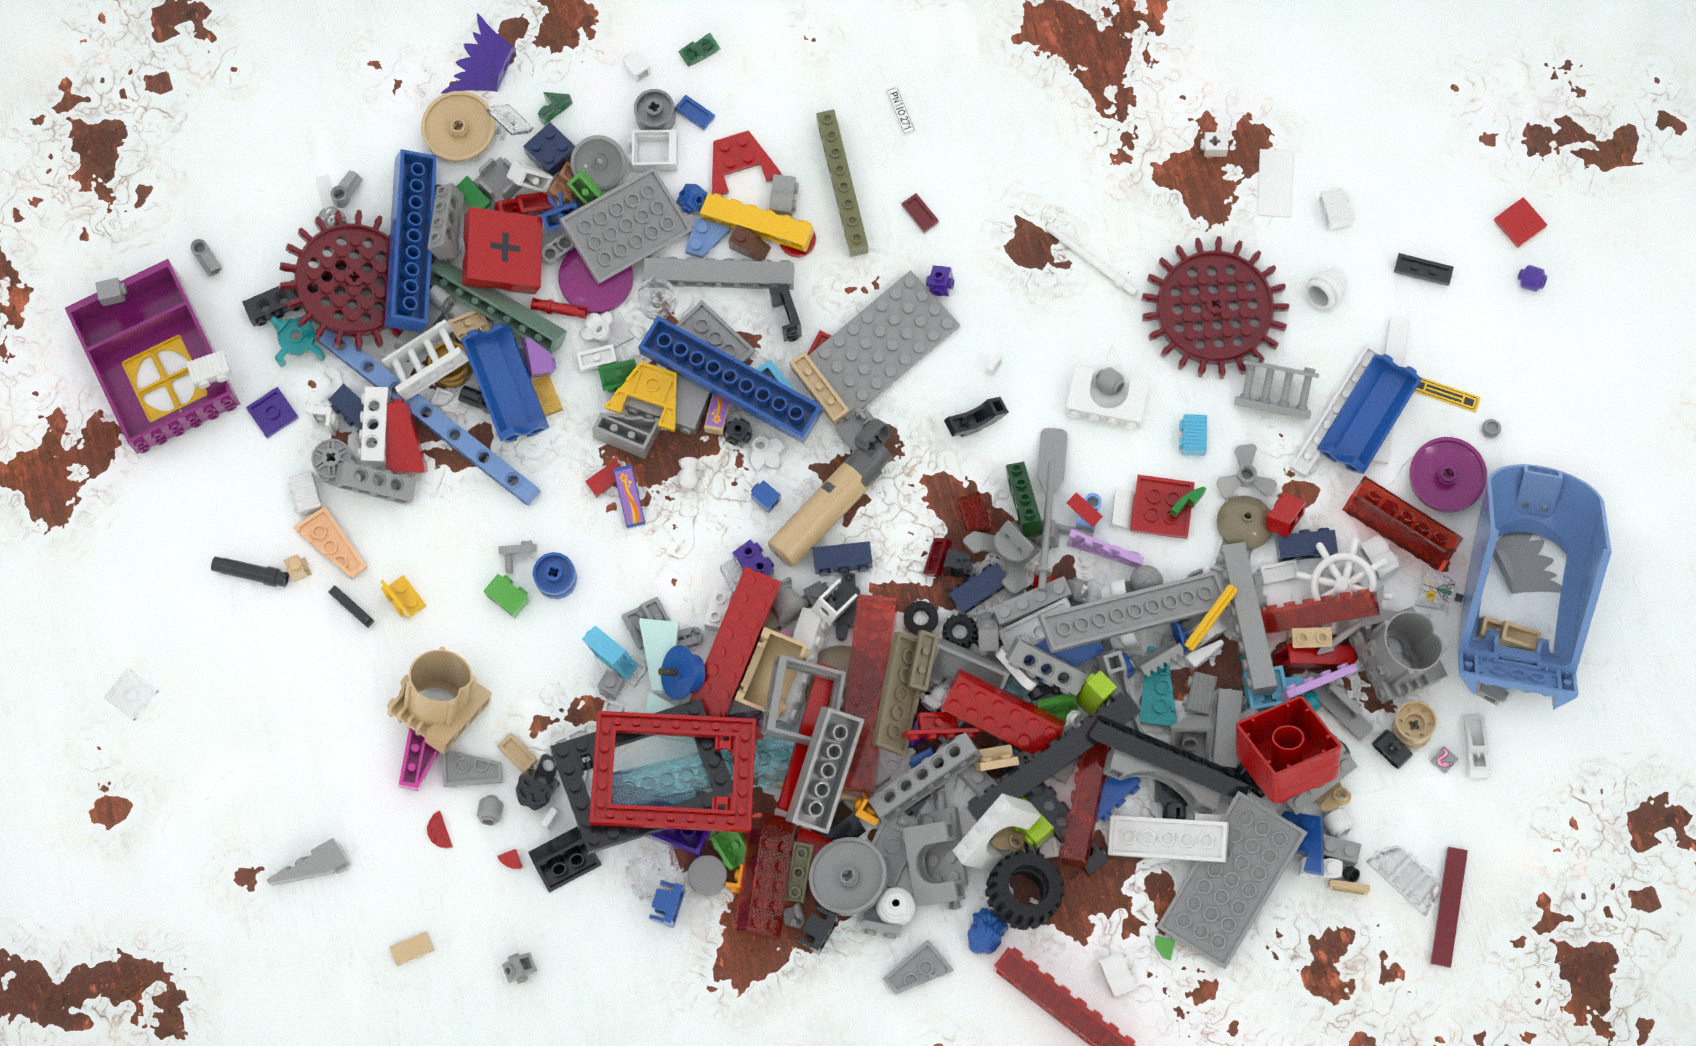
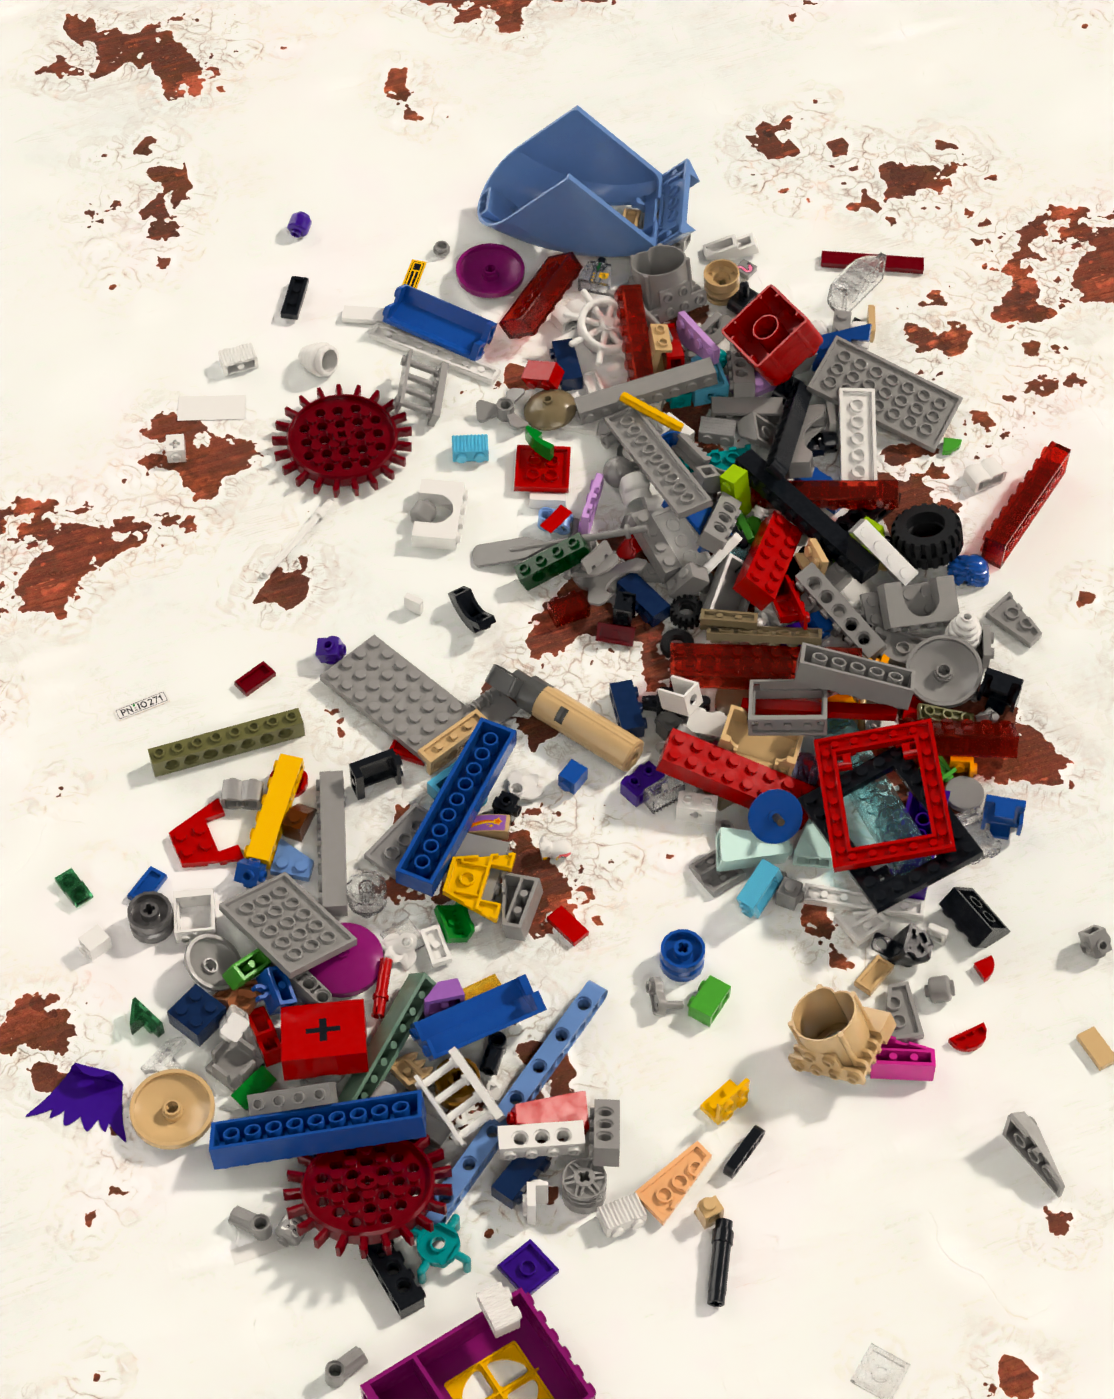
camera: 100 degrees left, 20 degrees down
slope [613,464,646,528] -> none
red tile [1494,197,1548,248] -> none

